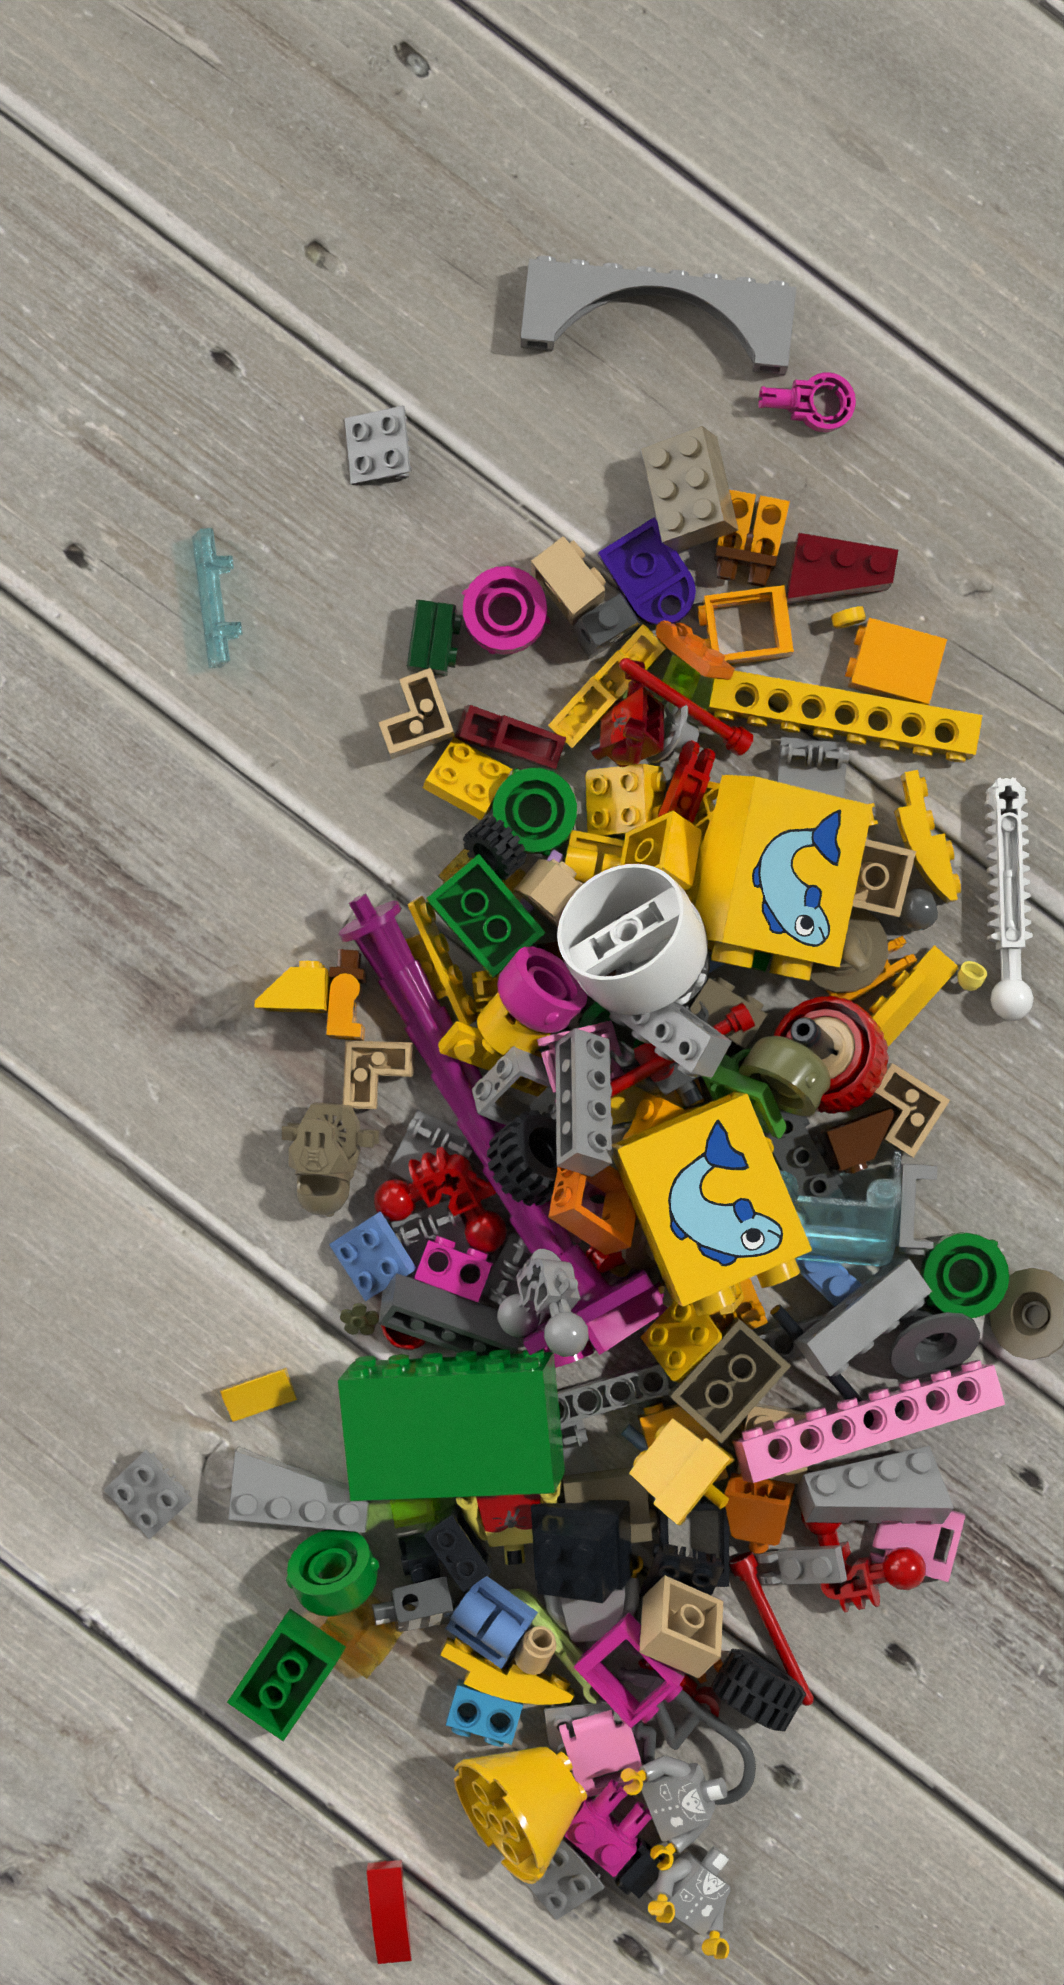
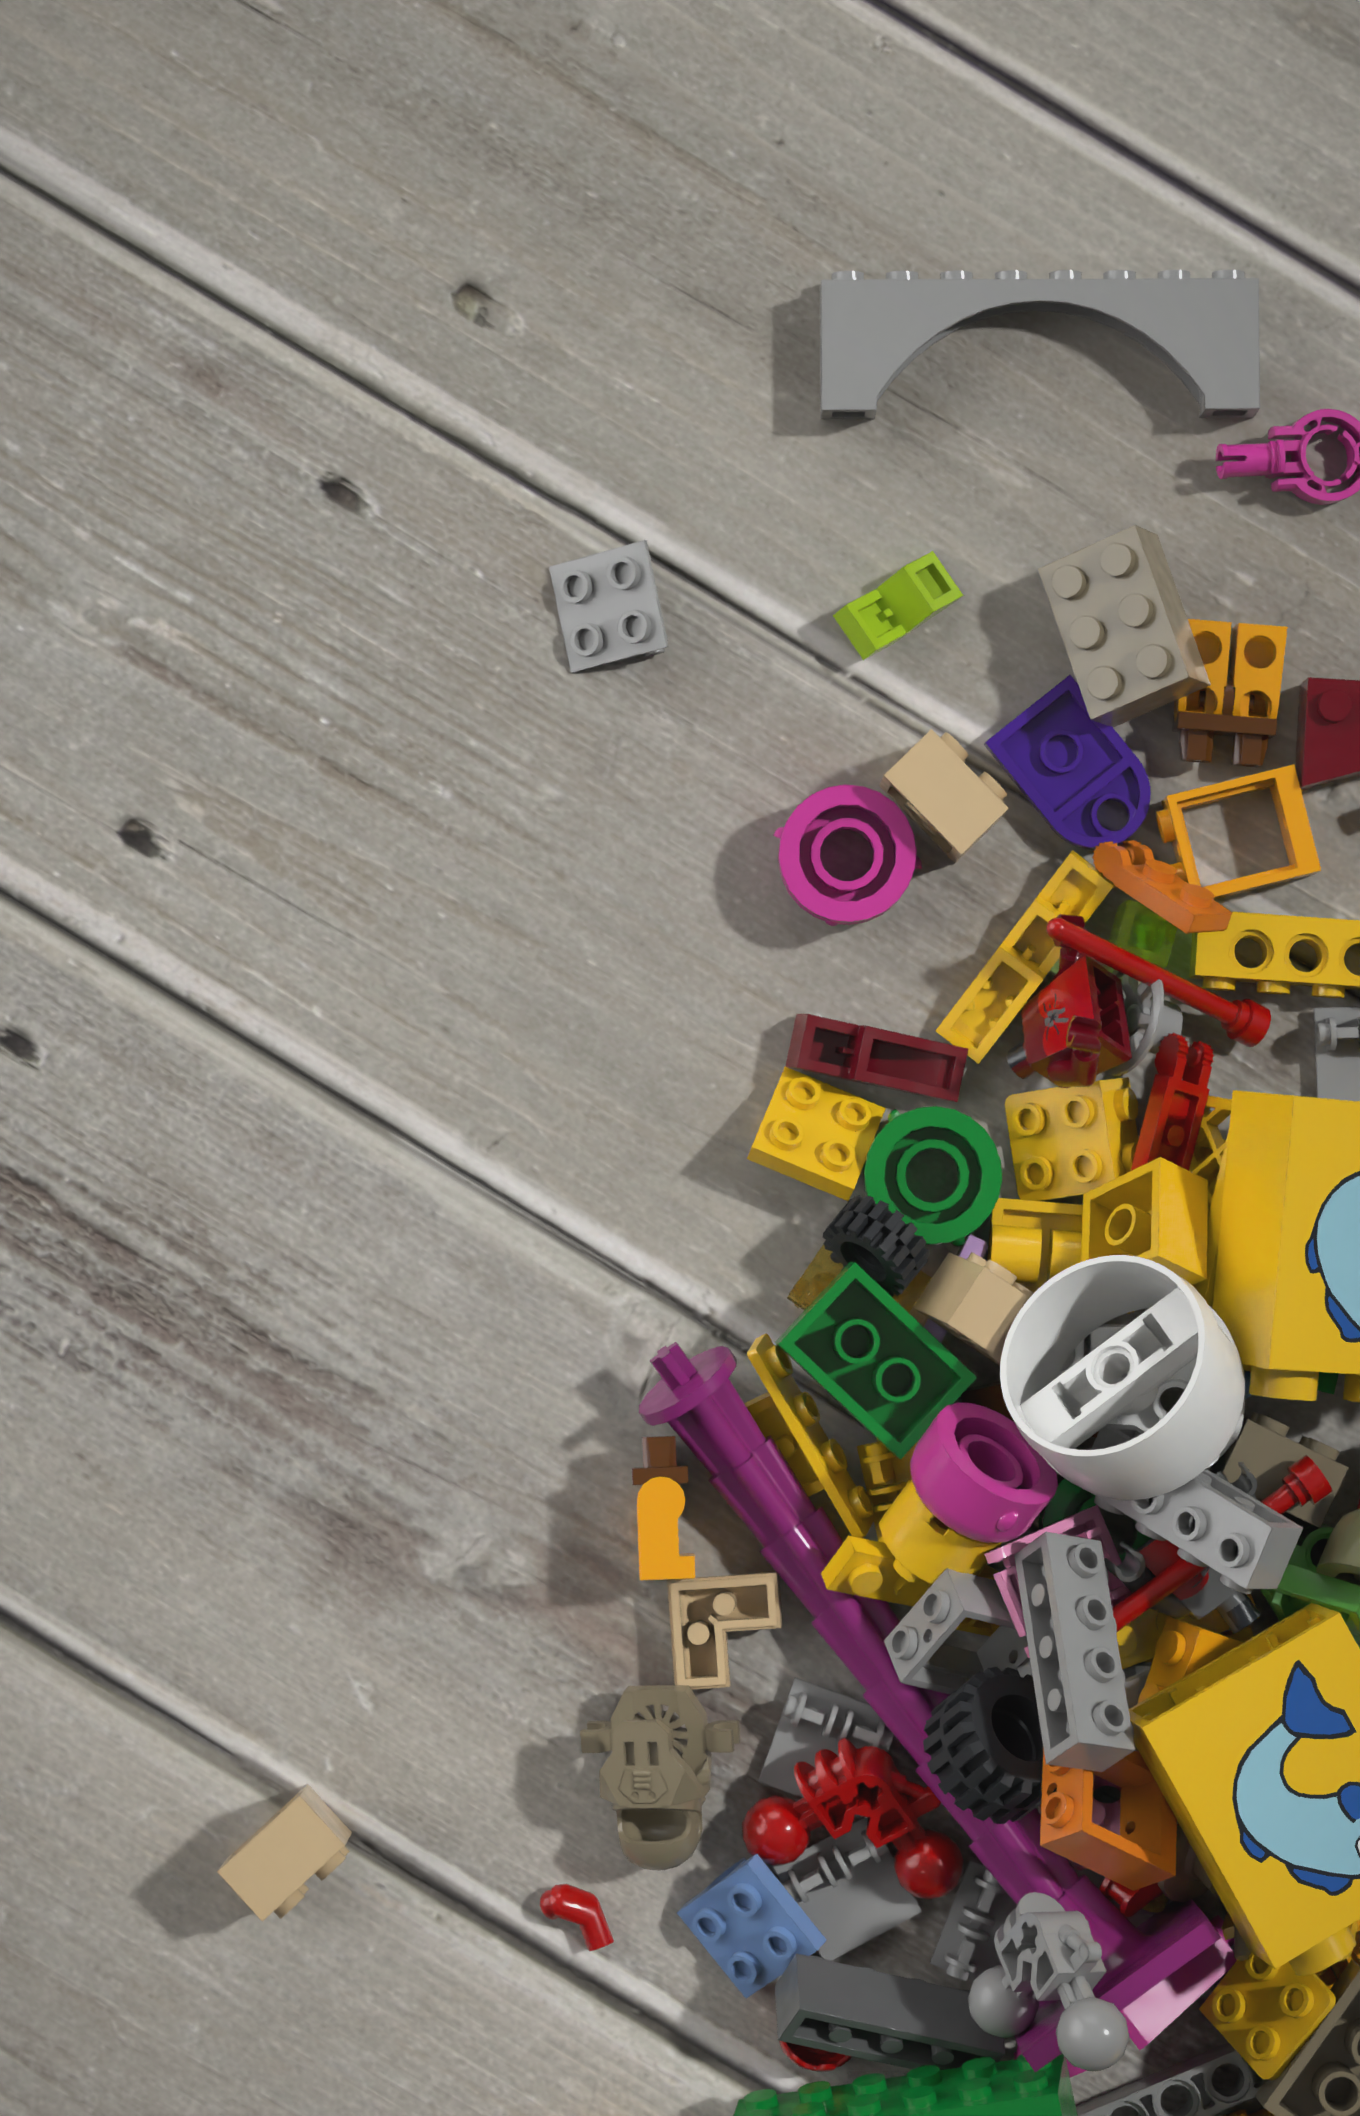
camera: 10 degrees left, 0 degrees up
clear light blue hinge [192,528,242,668] -> none
yellow slope [254,961,332,1013] -> none
olive plant [340,1303,379,1335] -> none
tan brick [378,668,455,759] -> none
dark green brick [407,599,462,676] -> none
dark pink brick [414,1236,492,1302] -> none
dark grey torso [571,594,642,659] -> none
none -> tan brick [217,1784,352,1922]
none -> red arm [540,1884,614,1951]
none -> lime slope [833,551,964,661]

